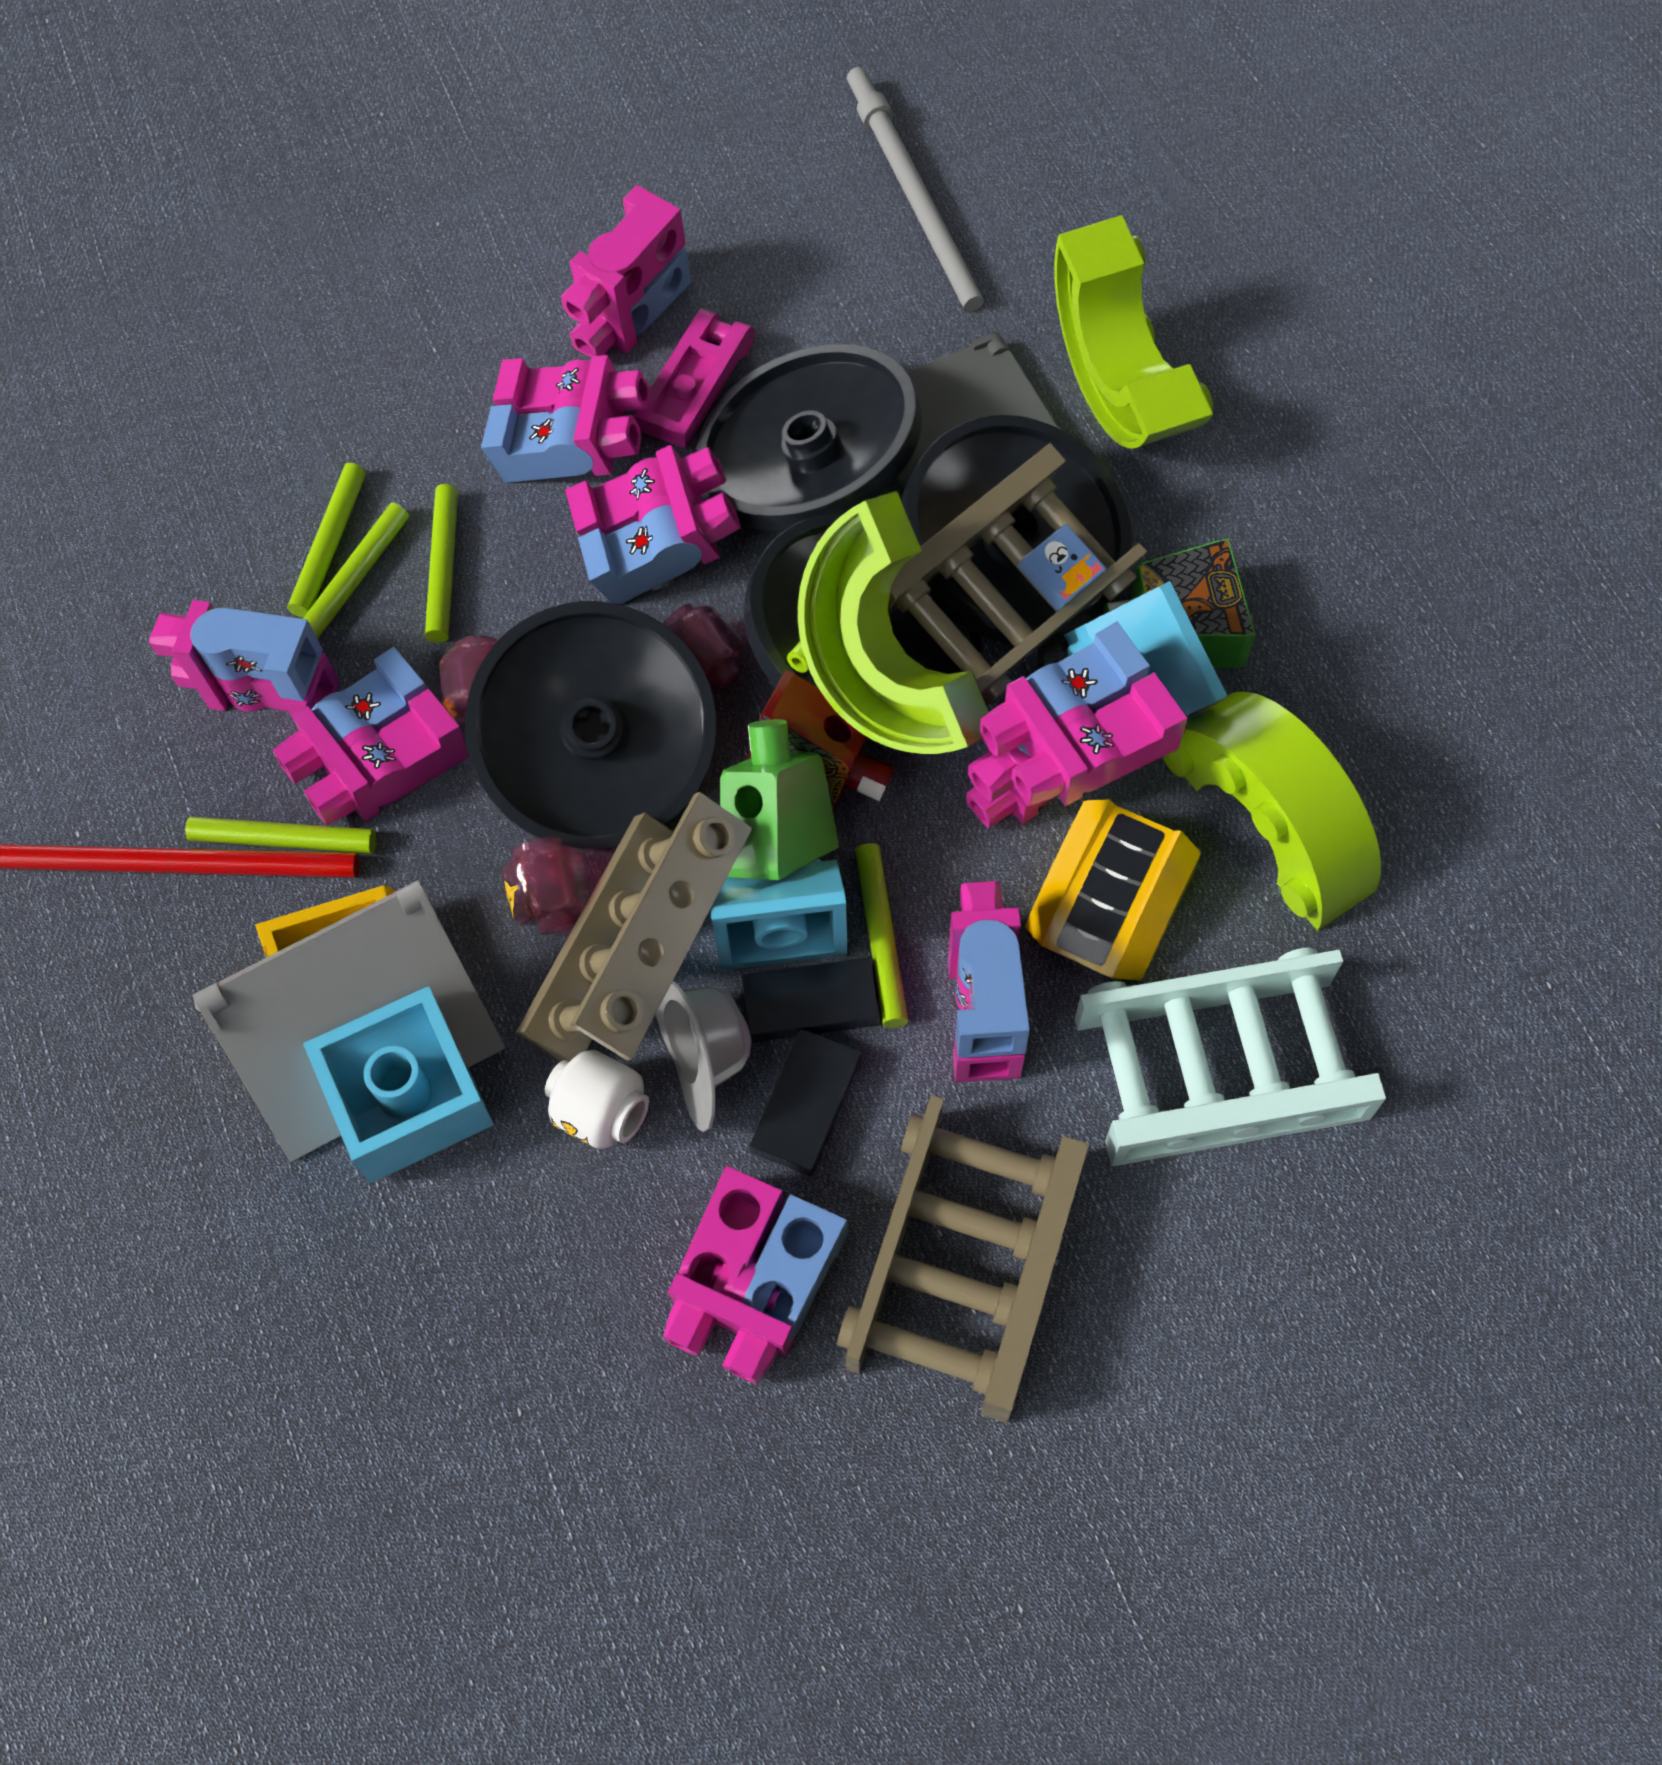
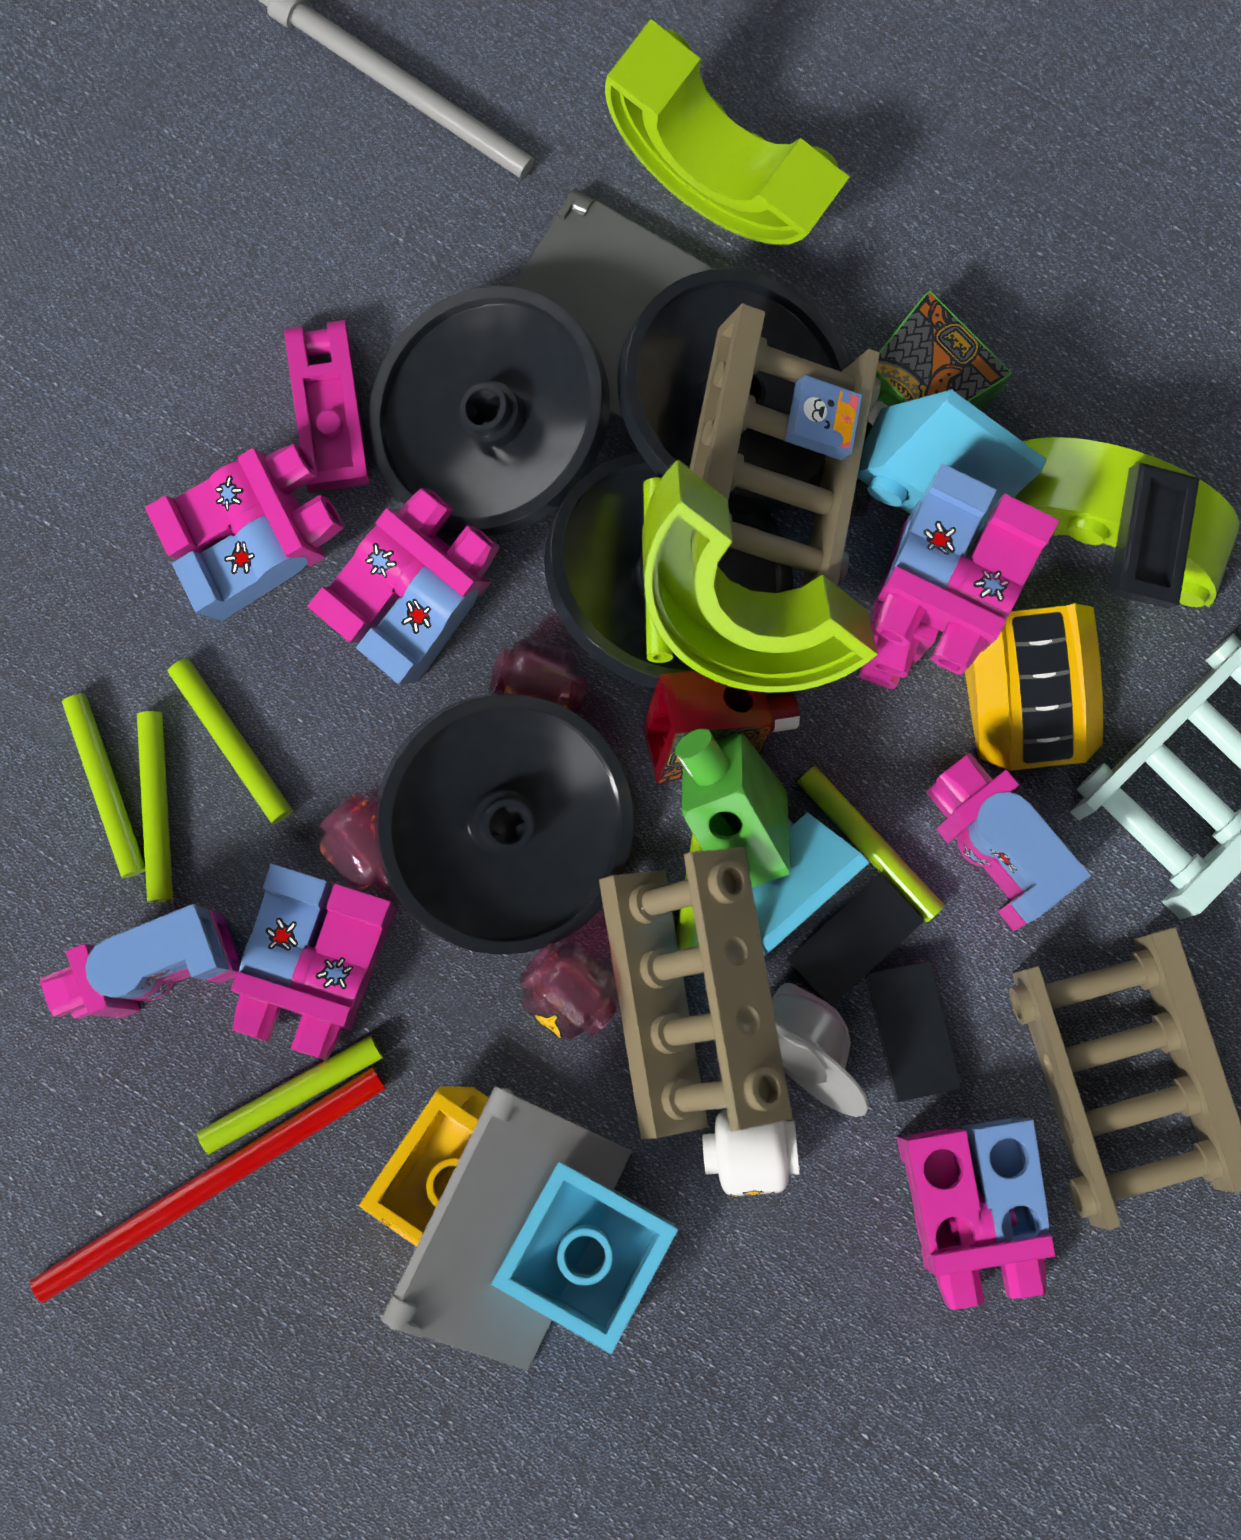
camera: 40 degrees left, 15 degrees up
dark pink hips [561,184,691,358] -> none
none -> black tile [1108,463,1200,609]

